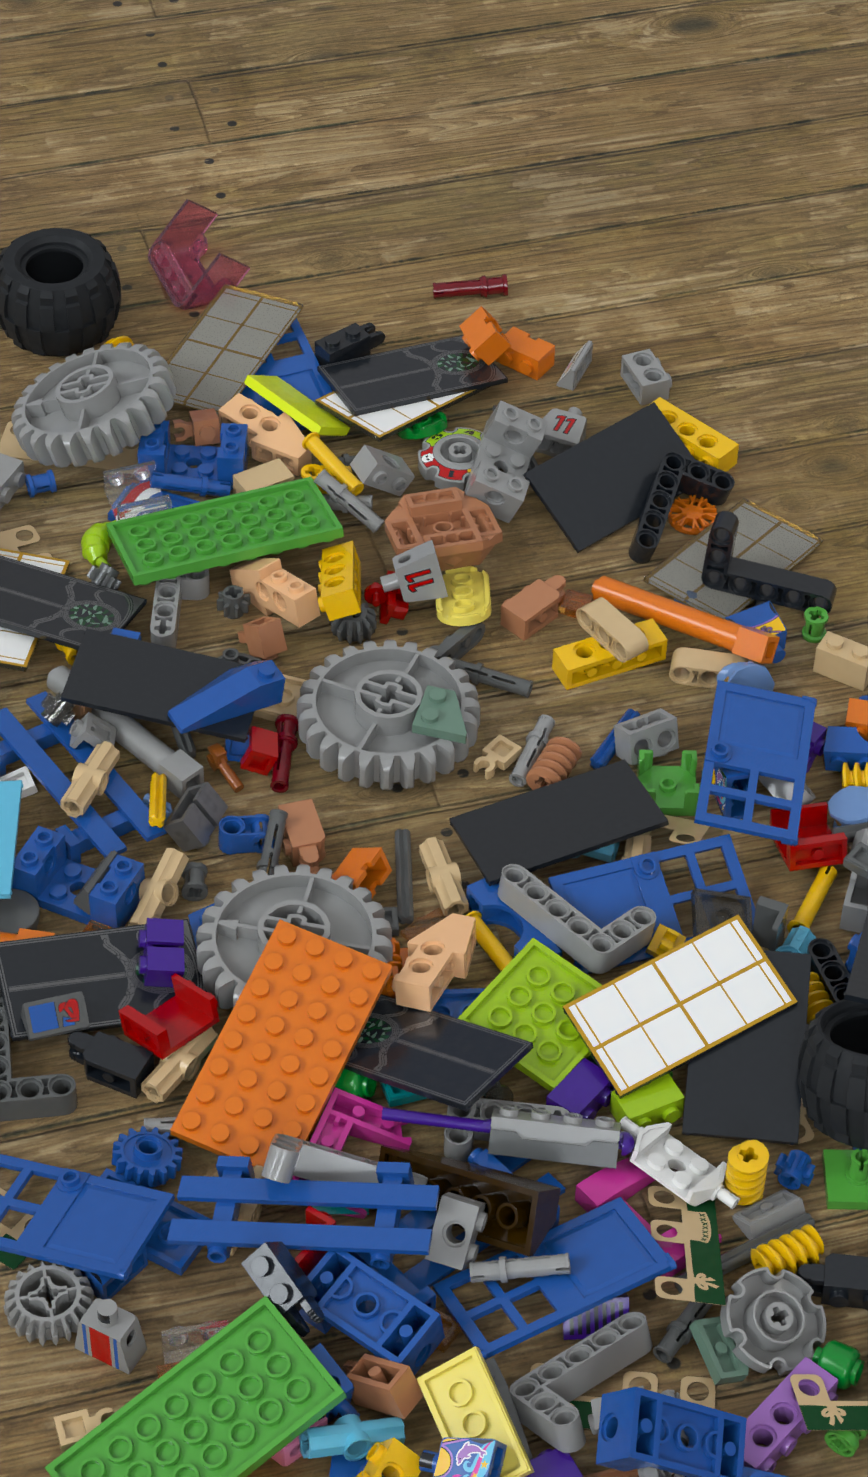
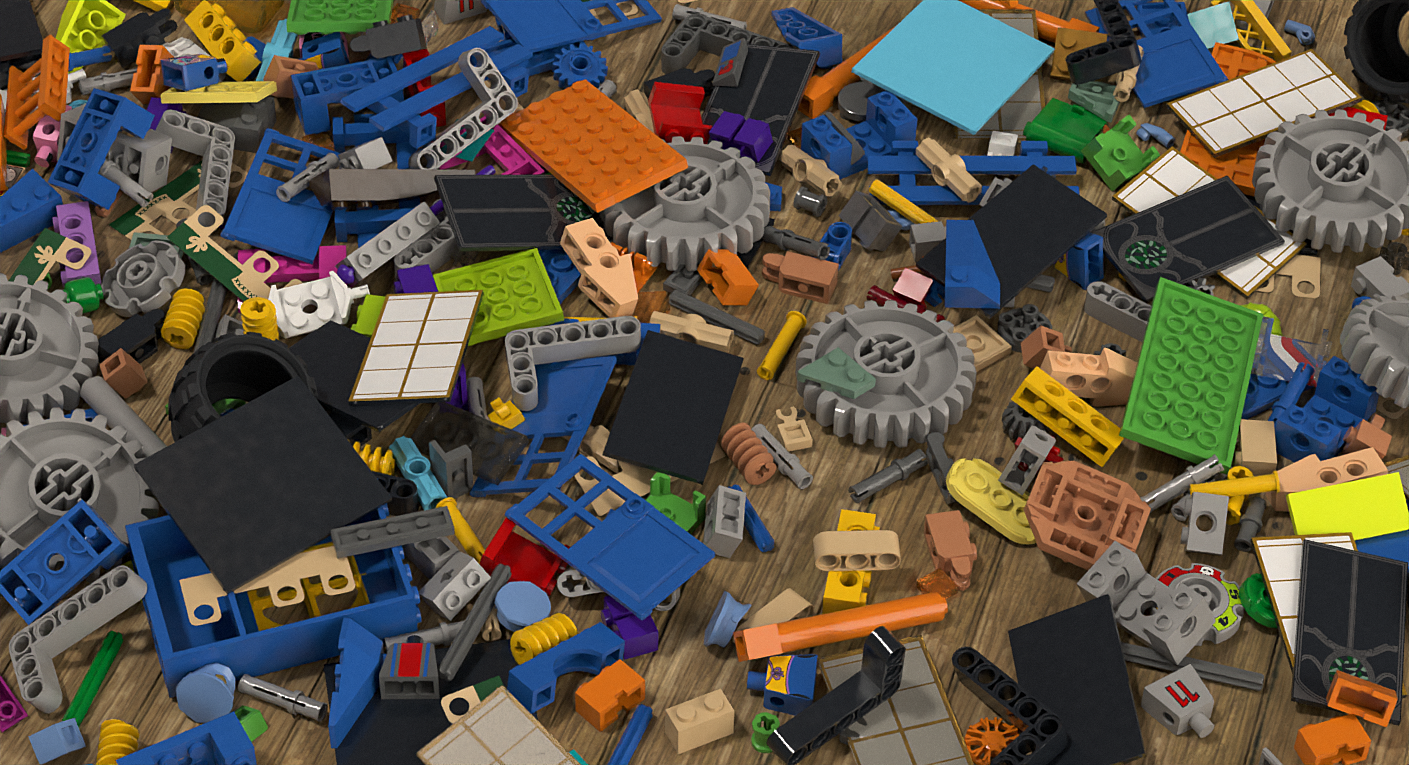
camera: 125 degrees right, 0 degrees up
none -> yellow pin [757,311,807,380]

